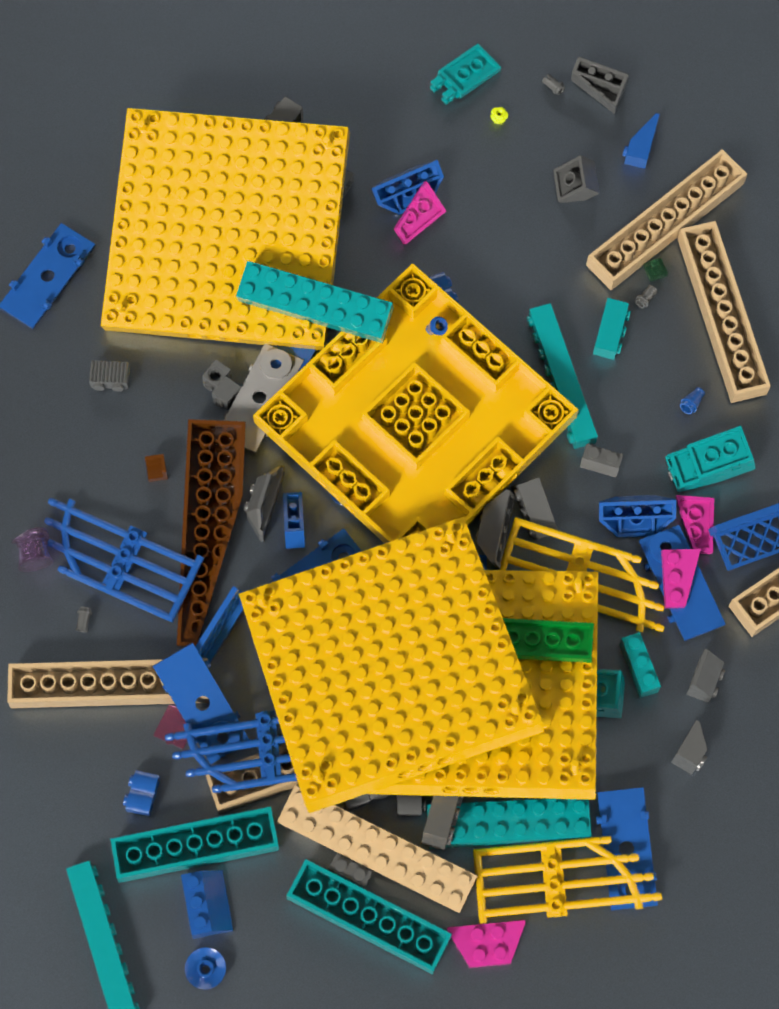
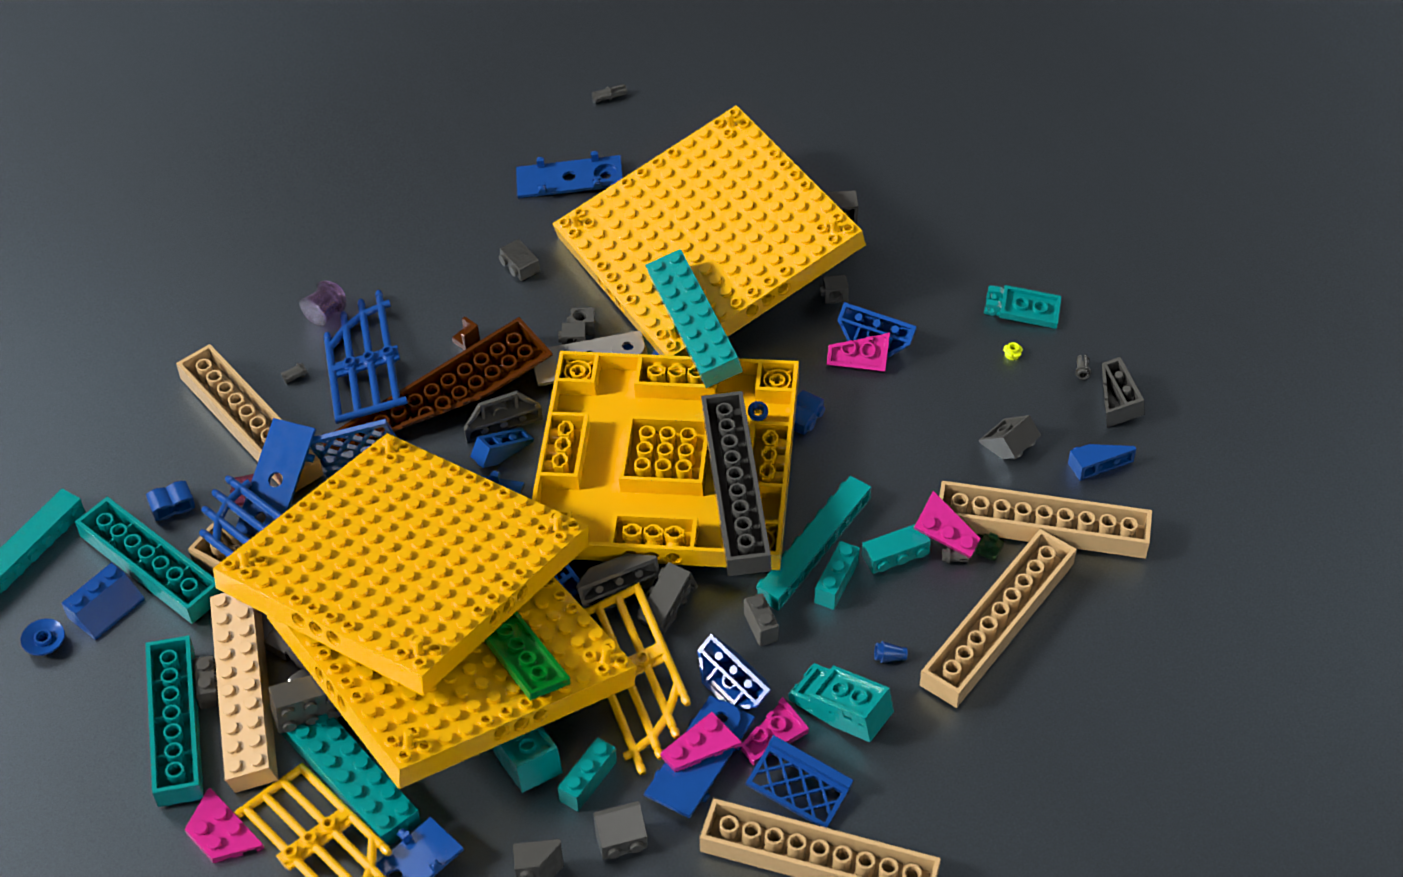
camera: 55 degrees right, 20 degrees down
none -> dark grey brick [701,391,771,576]
none -> teal brick [814,541,860,610]
none -> dark pink wing [913,491,981,558]

